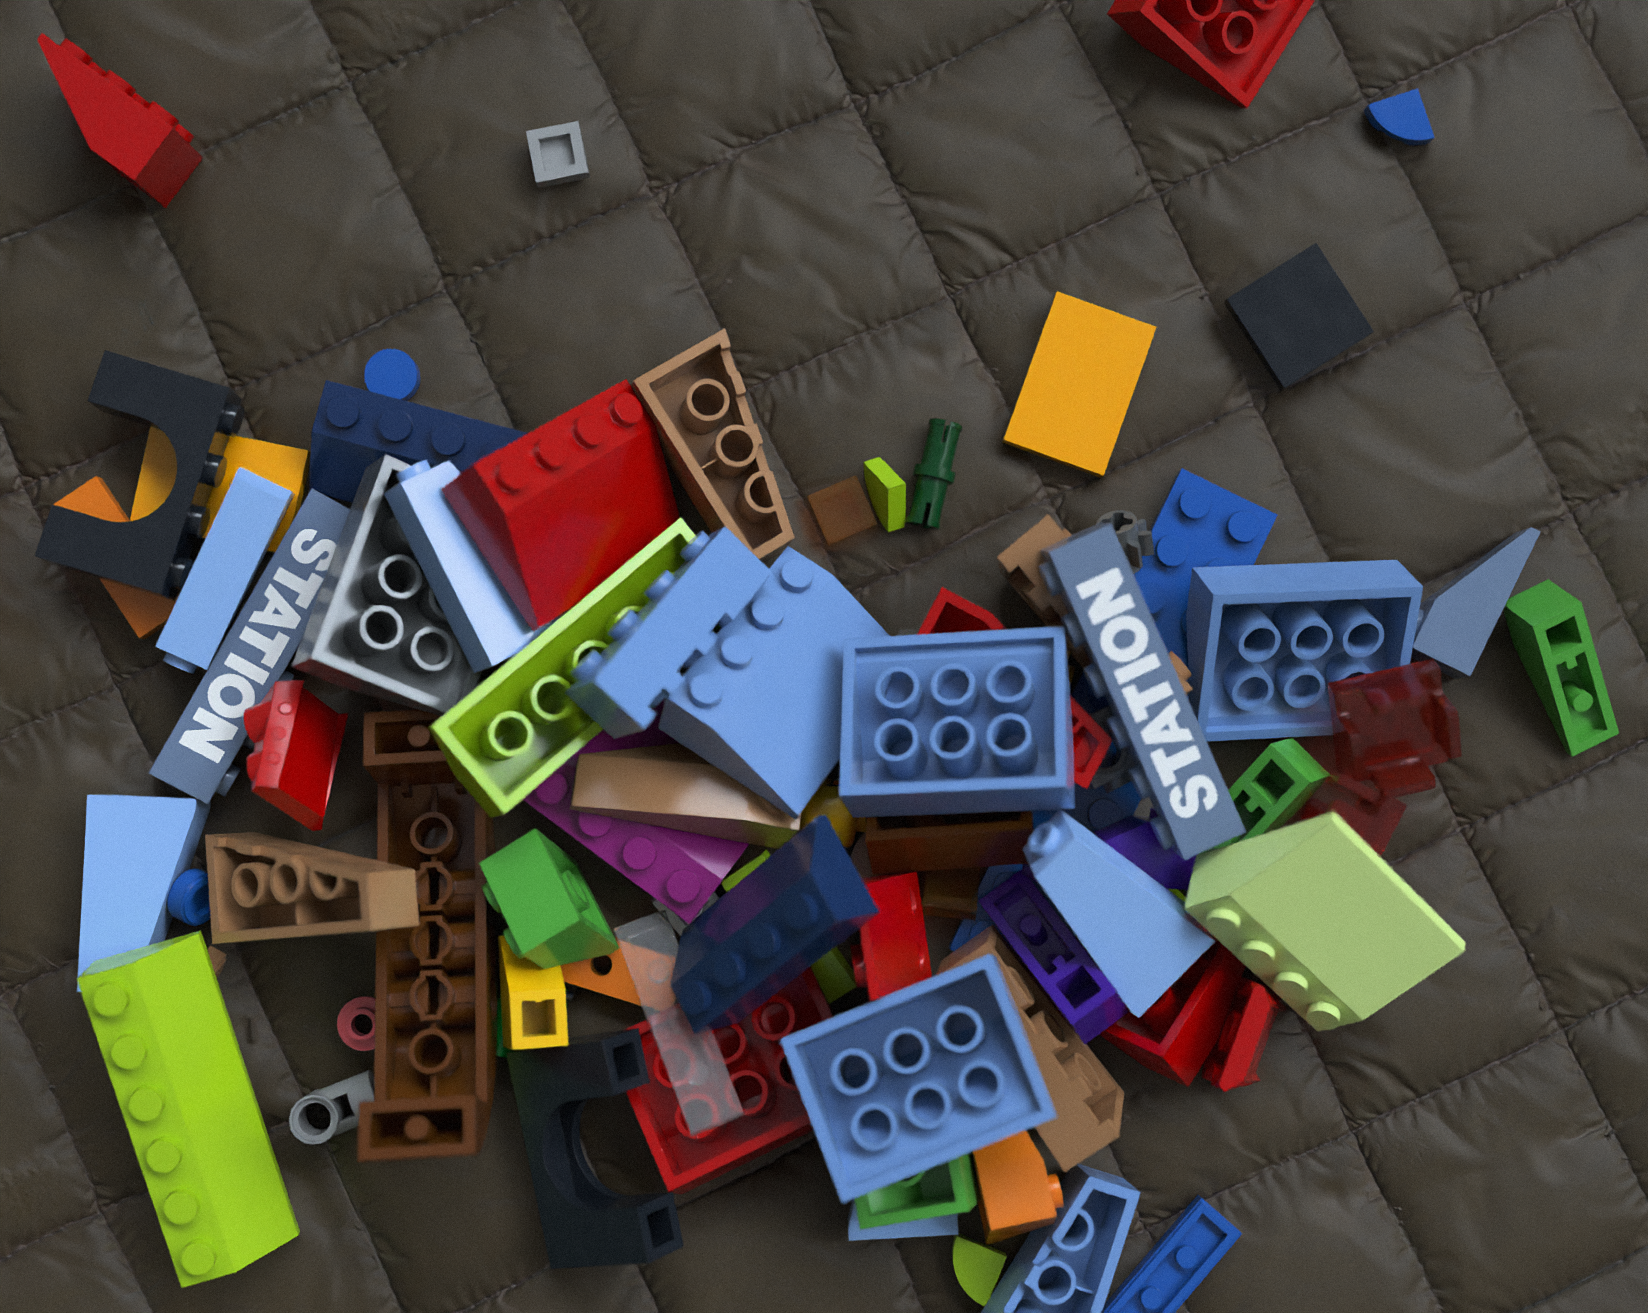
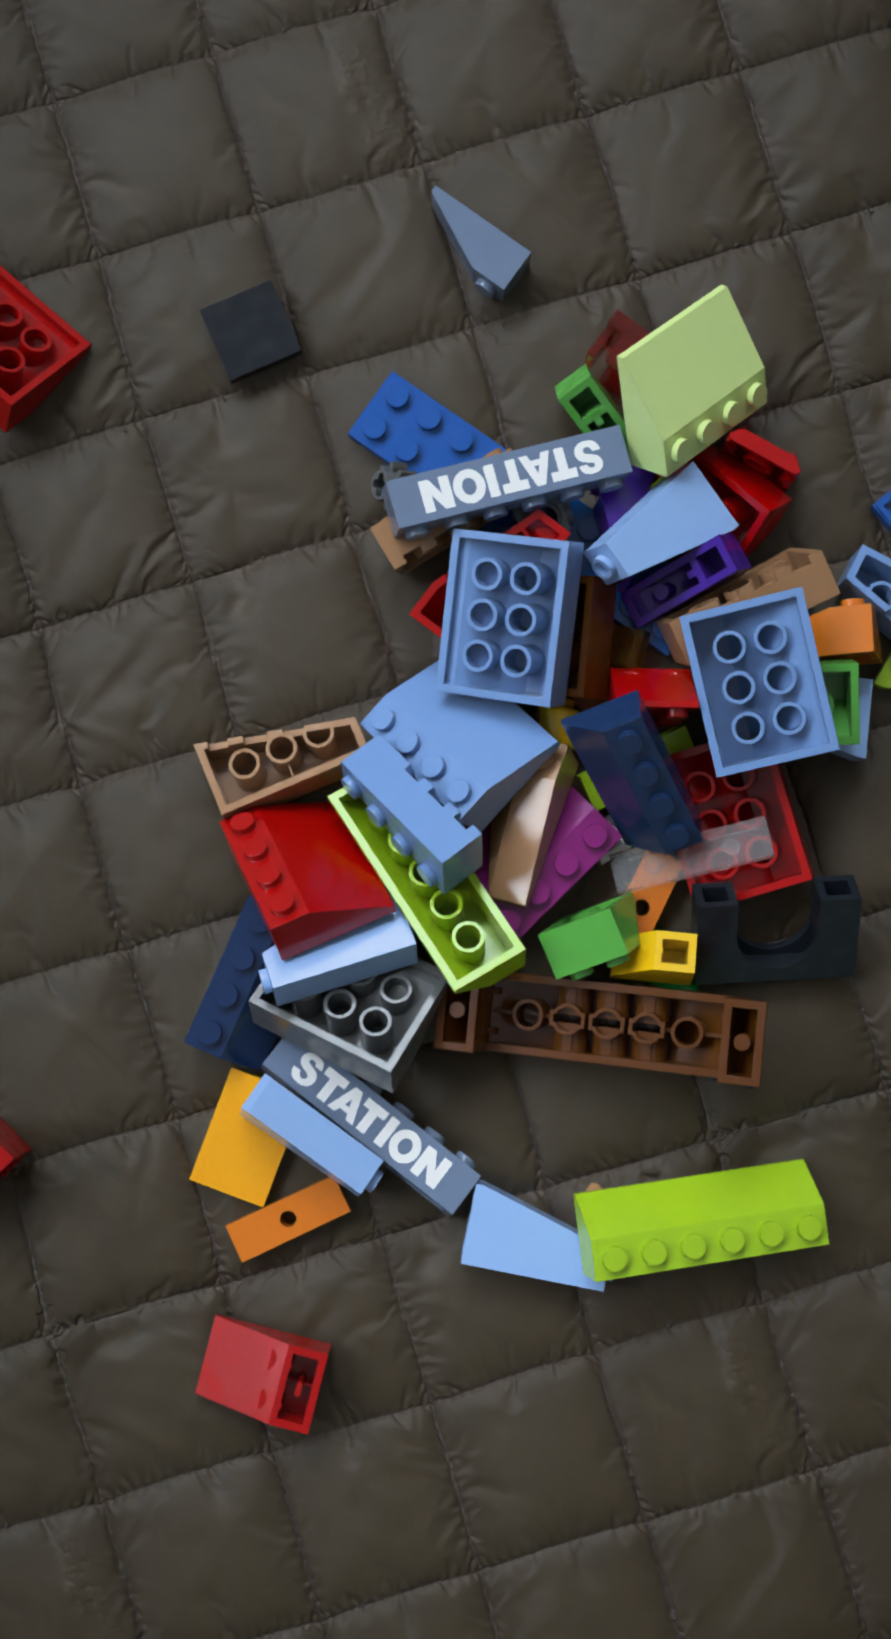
camera: 75 degrees left, 0 degrees up
black arch [34,350,244,601] -> none
blue tile [167,868,211,926] -> none
medium nougat wedge [205,832,419,944] -> none
red slope [243,680,348,831] -> none
light grey piece [289,1070,374,1145] -> none
coral plate [337,996,375,1051] -> none
blue tile [364,349,421,401] -> none
light grey plate [526,121,590,188] -> none
clear orange tile [807,475,877,546] -> none
lime tile [863,457,906,532] -> none
dark green pin [906,418,963,530] -> none
light orange tile [1002,291,1157,478] -> none
medium blue slope [1186,560,1423,742] -> none
clear red panel [1327,659,1462,799] -> none
blue tile [1364,88,1435,145] -> none
bright green slope [1503,579,1619,757] -> none

